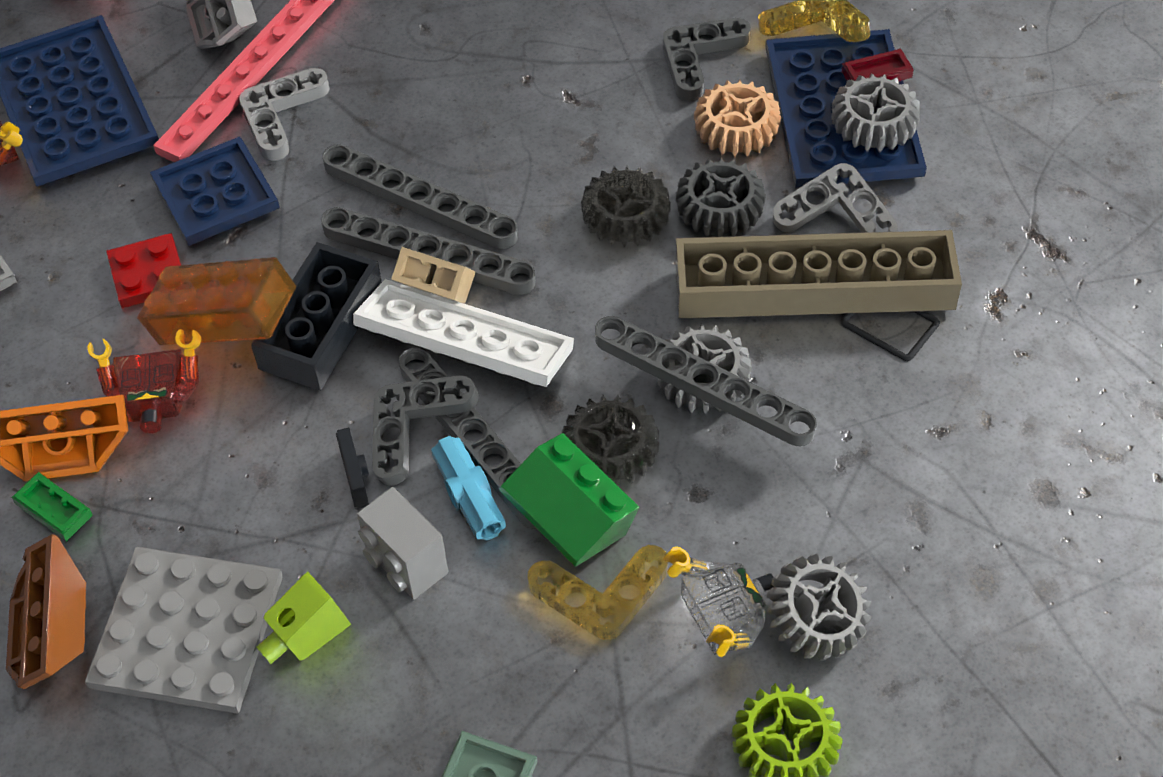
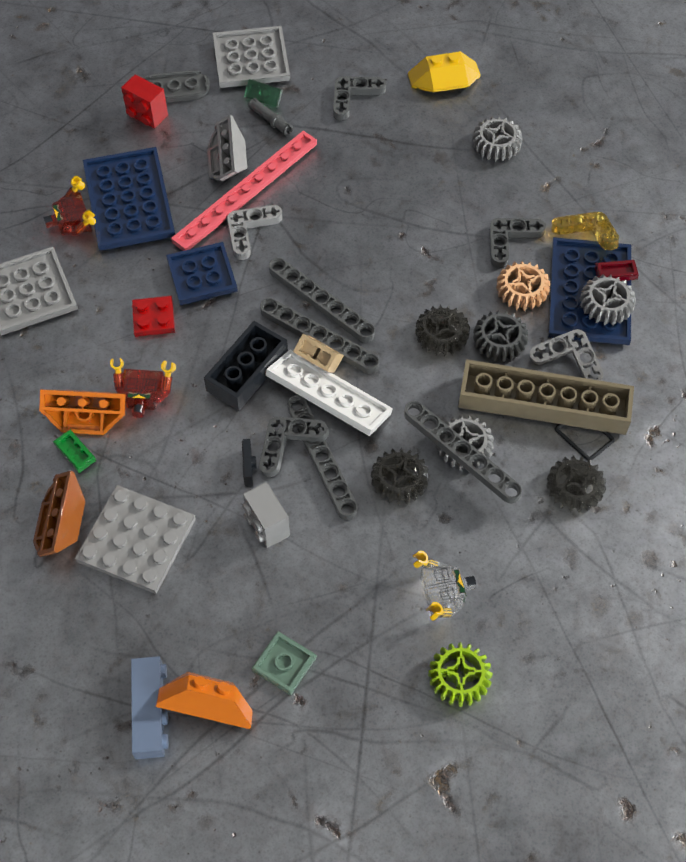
camera: 10 degrees right, 5 degrees up
clear orange brick [137,257,296,346] -> none
lime torso [256,572,351,664] -> none
medium azure piece [431,436,506,541] -> none
green slope [499,433,640,567] -> none
clear yellow beam [528,545,668,640] -> none
light grey gear [766,554,872,660] -> none
none -> clear smoke gear [546,455,606,513]

